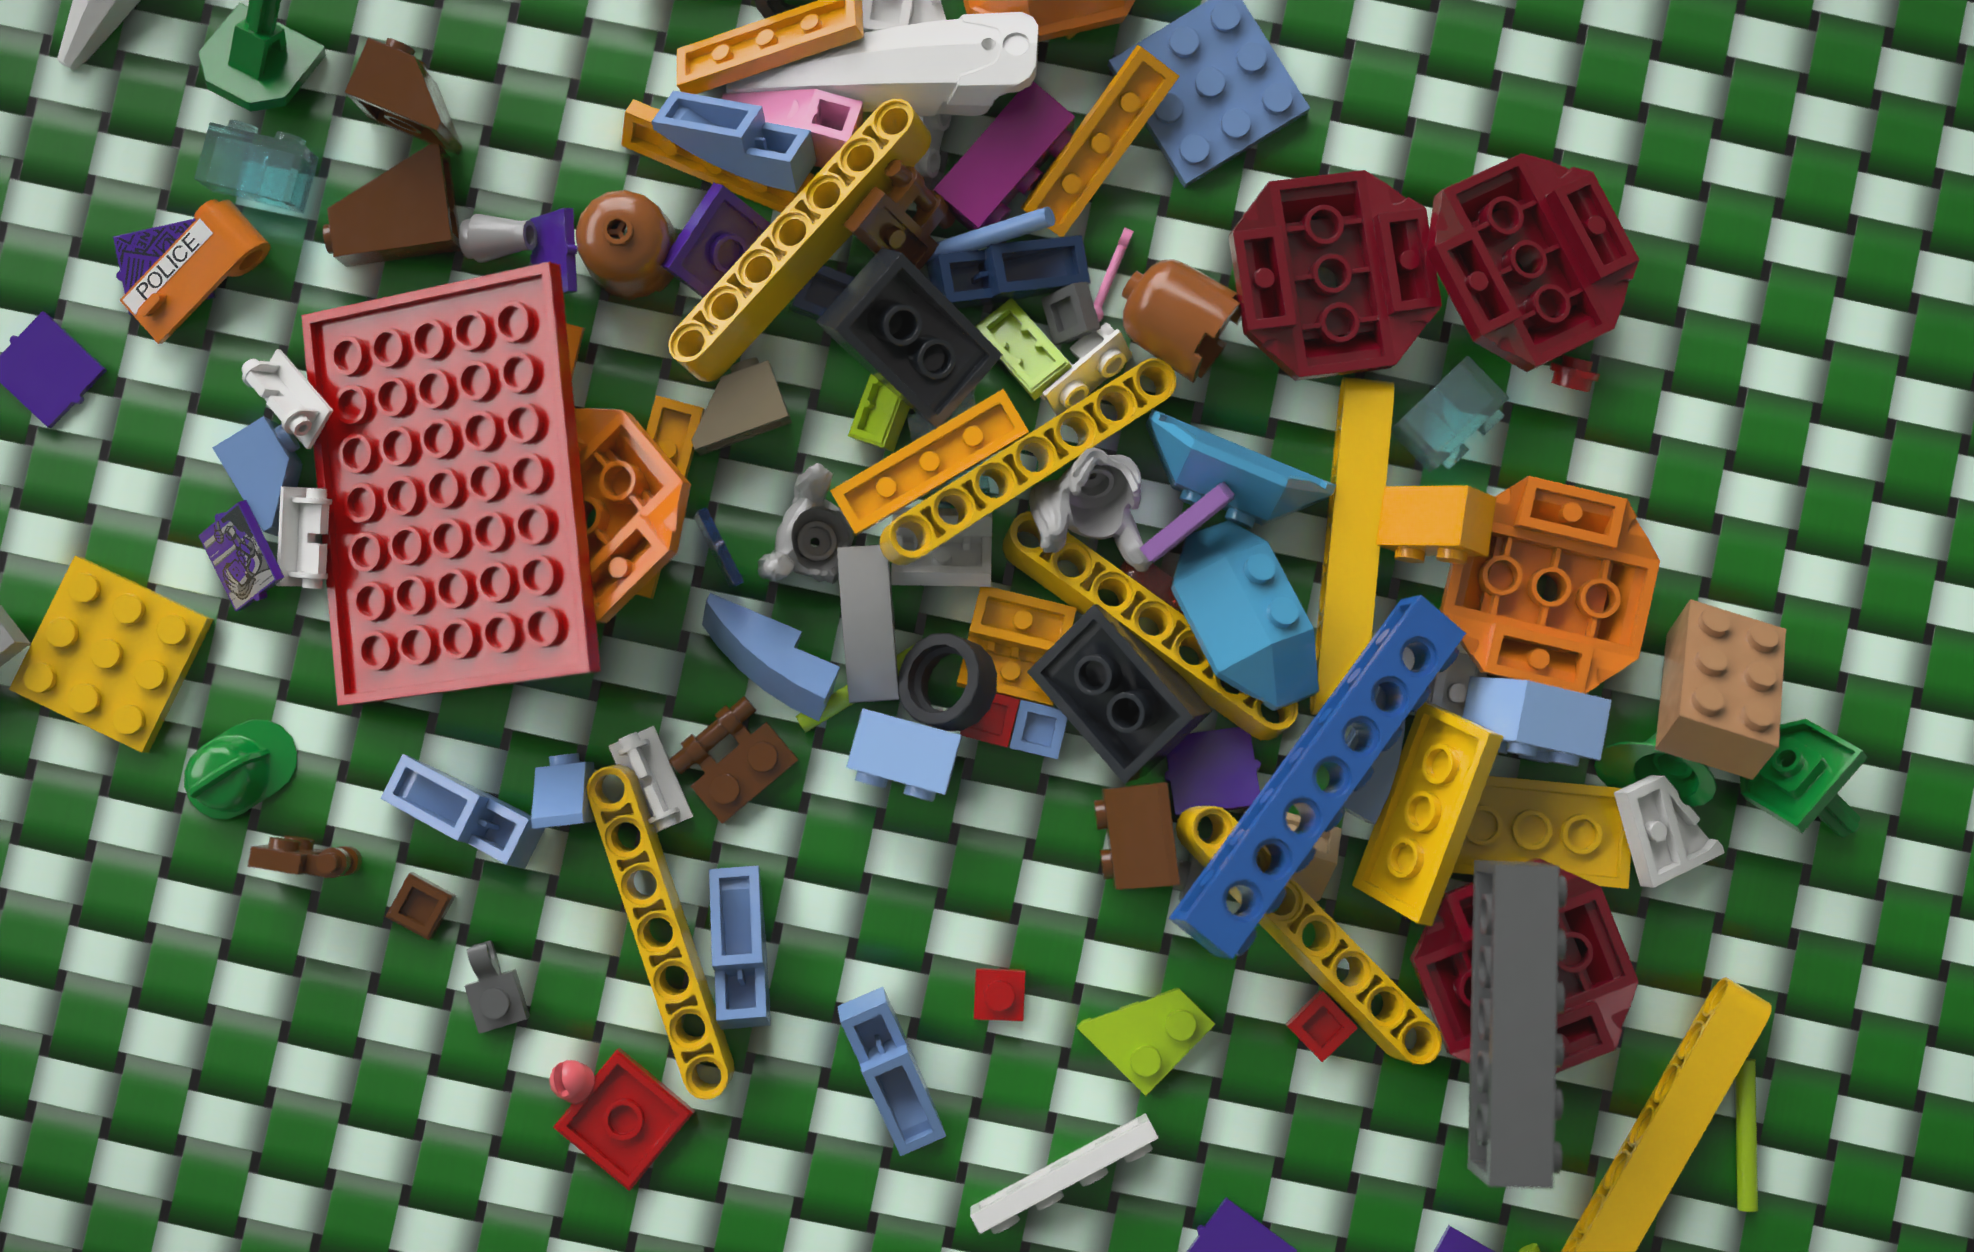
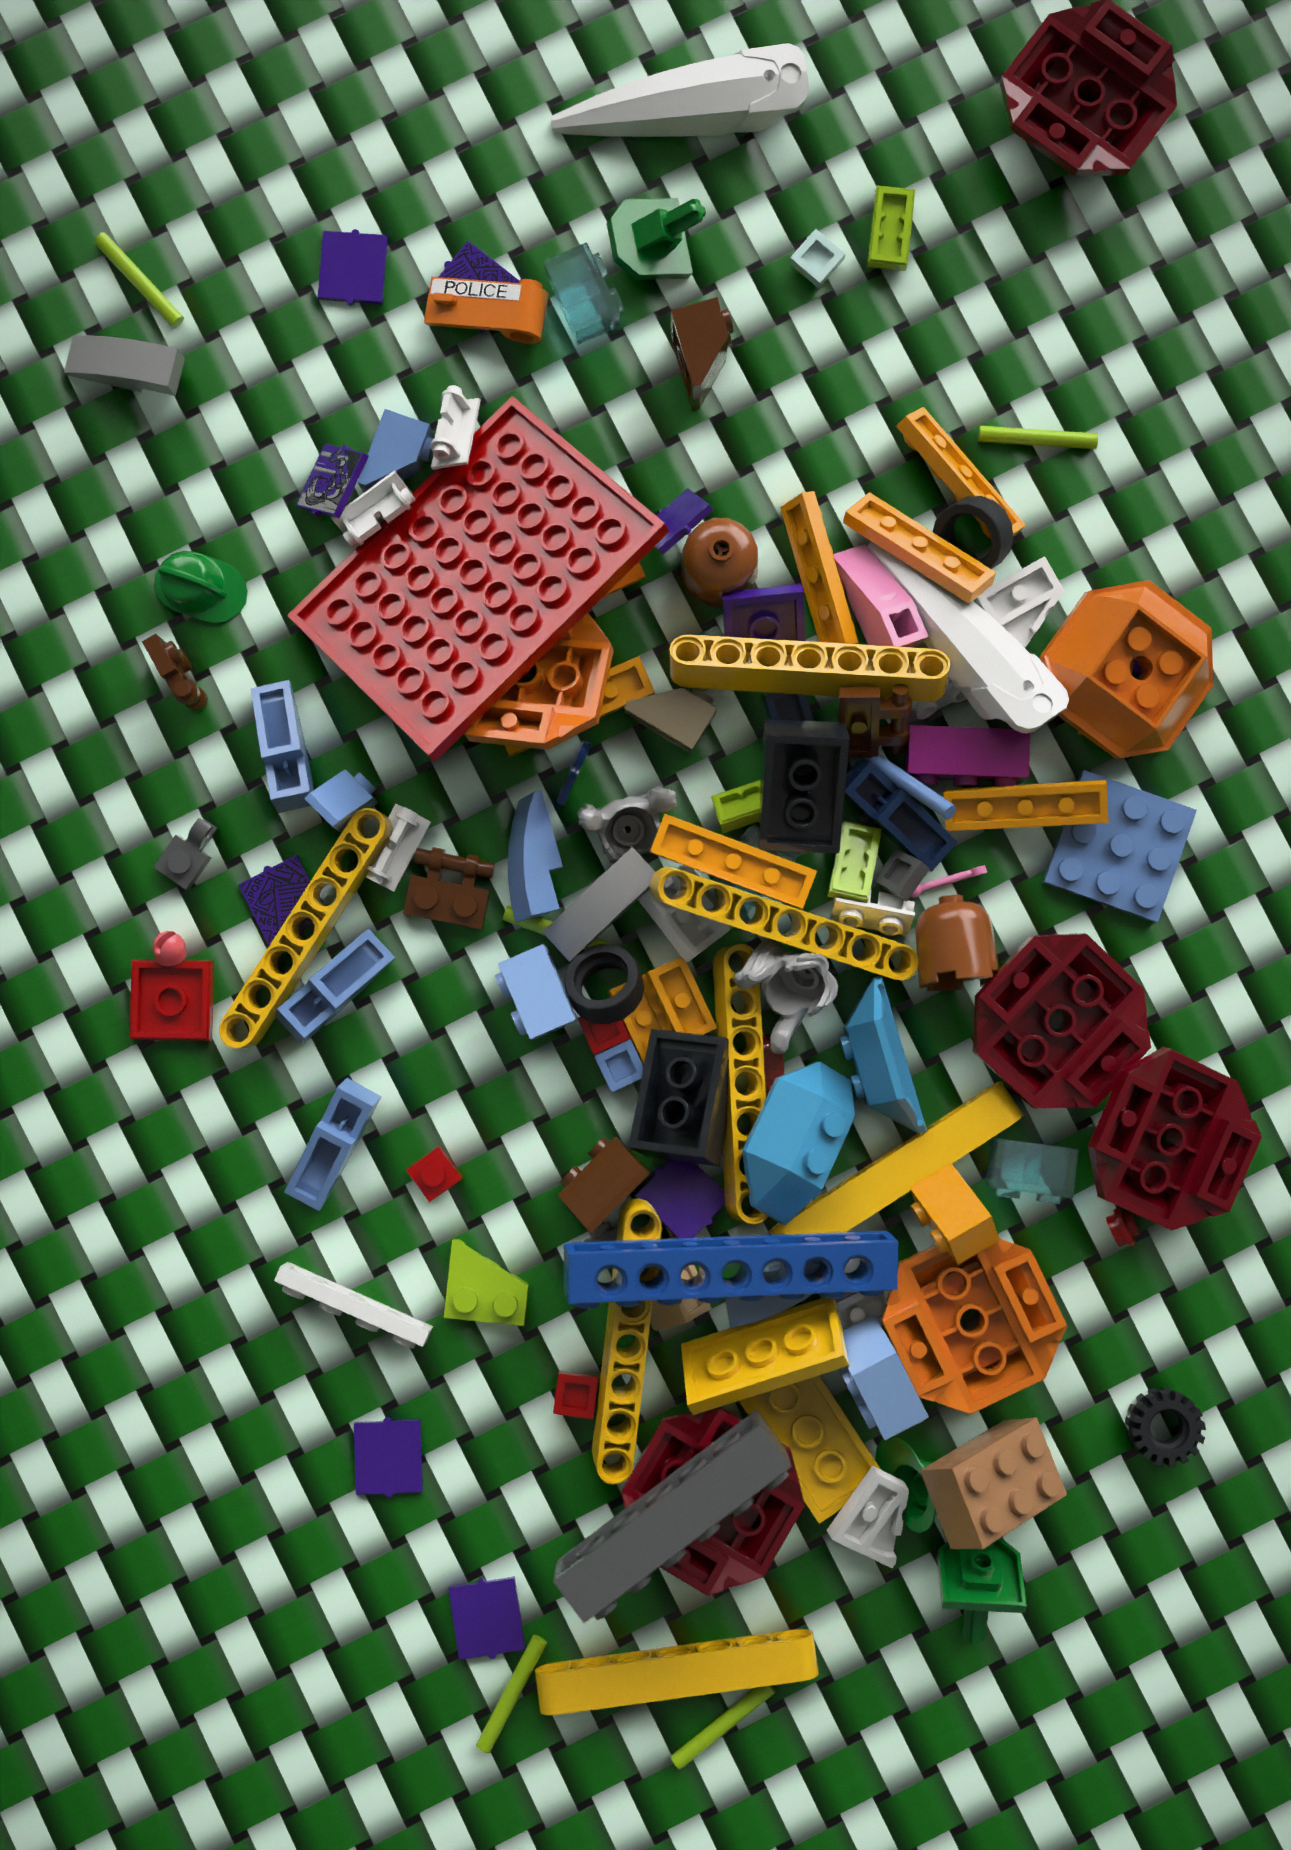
camera: 60 degrees right, 0 degrees up
yellow plate [9,556,214,753] -> none
reddish brown slope [323,143,462,267] -> none
reddish brown tile [385,872,456,940] -> none
light grey cone [459,214,537,263] -> none
medium blue slope [652,91,817,193] -> none
medium lavender tile [1139,482,1235,562] -> none
none -> dark purple piece [238,855,314,946]
none -> black tyre [1125,1387,1206,1467]

